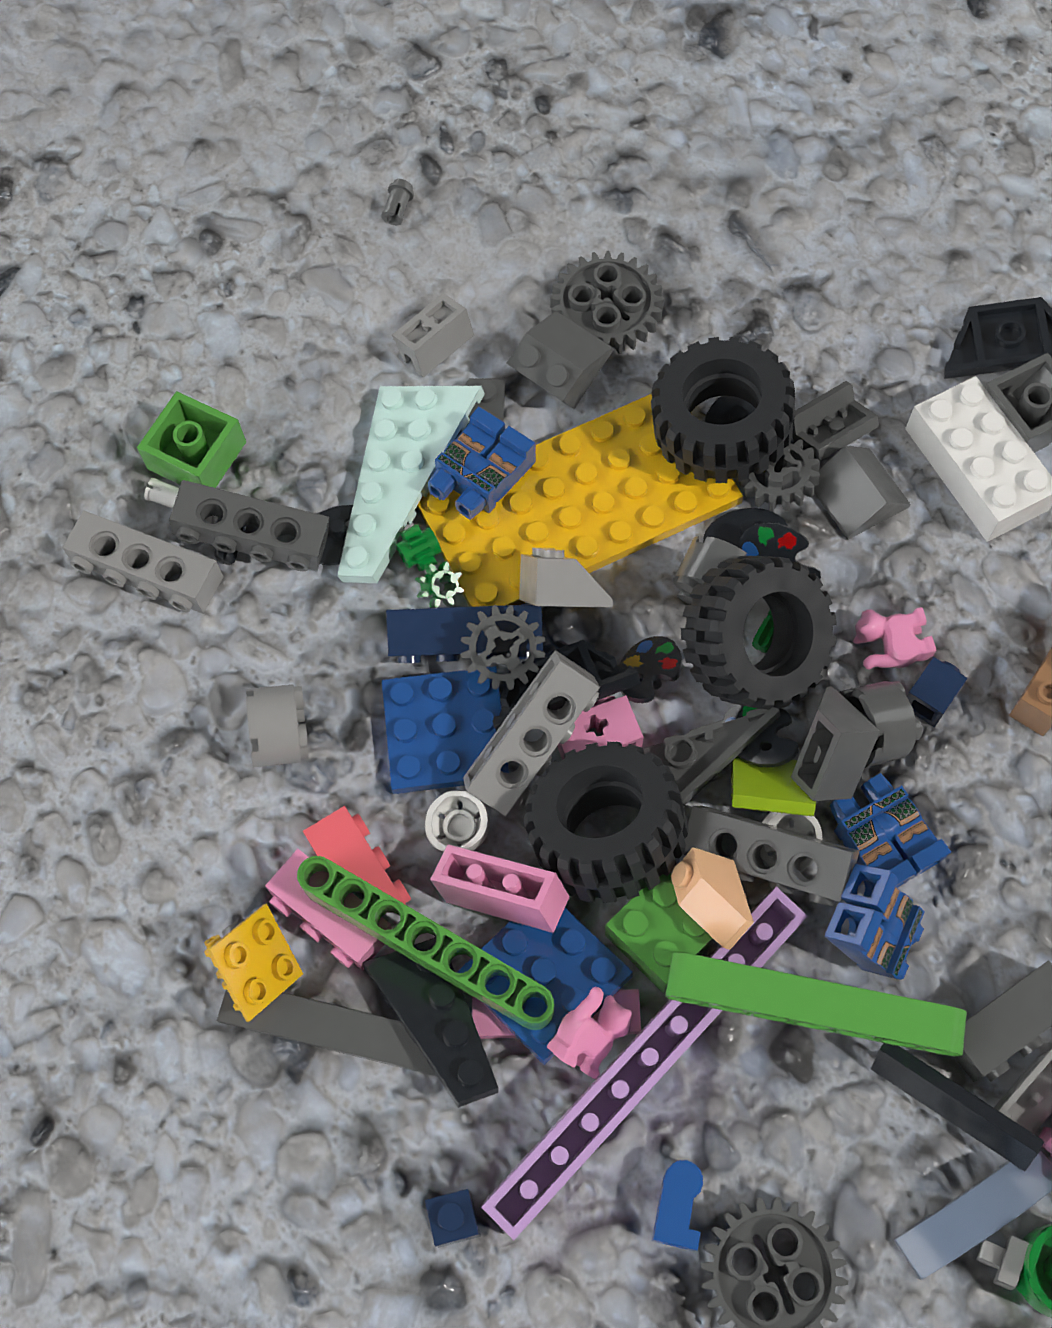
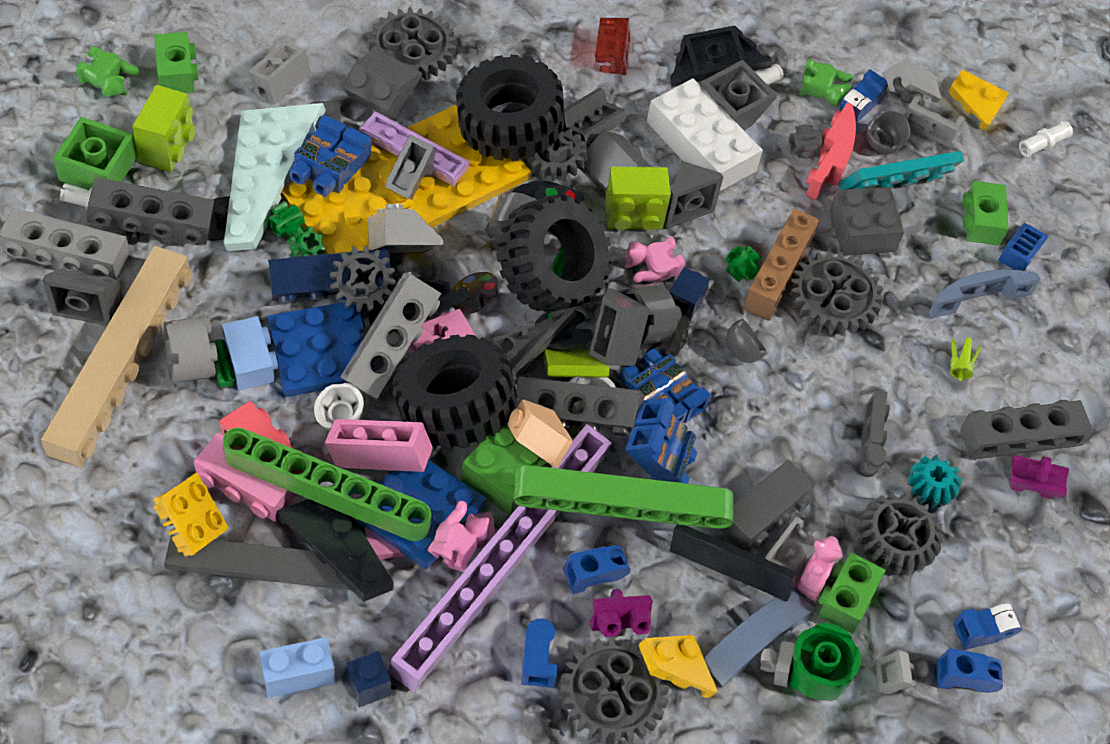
camera: 20 degrees left, 10 degrees down
none -> tan brick [41,245,192,467]
none -> dark grey slope [42,269,123,326]
none -> bright green animal [76,46,139,97]
none -> lime brick [132,85,196,172]
none -> bright green brick [154,32,199,93]
none -> green piece [209,338,236,389]
none -> light blue brick [222,316,278,391]
none -> light blue brick [259,637,335,698]
none -> lavender tile [359,112,469,186]
none -> slope [384,134,436,200]
none -> blue leg [563,545,631,595]
none -> magenta hips [590,589,653,637]
none -> clear red hinge [595,18,631,75]
none -> lime brick [604,167,671,230]
none -> yellow wing [638,635,718,698]
none -> dark grey slope [664,161,723,229]
none -> clear smoke tile [665,316,690,357]
none -> green gear [725,245,762,282]
none -> dark grey hair [726,319,768,363]

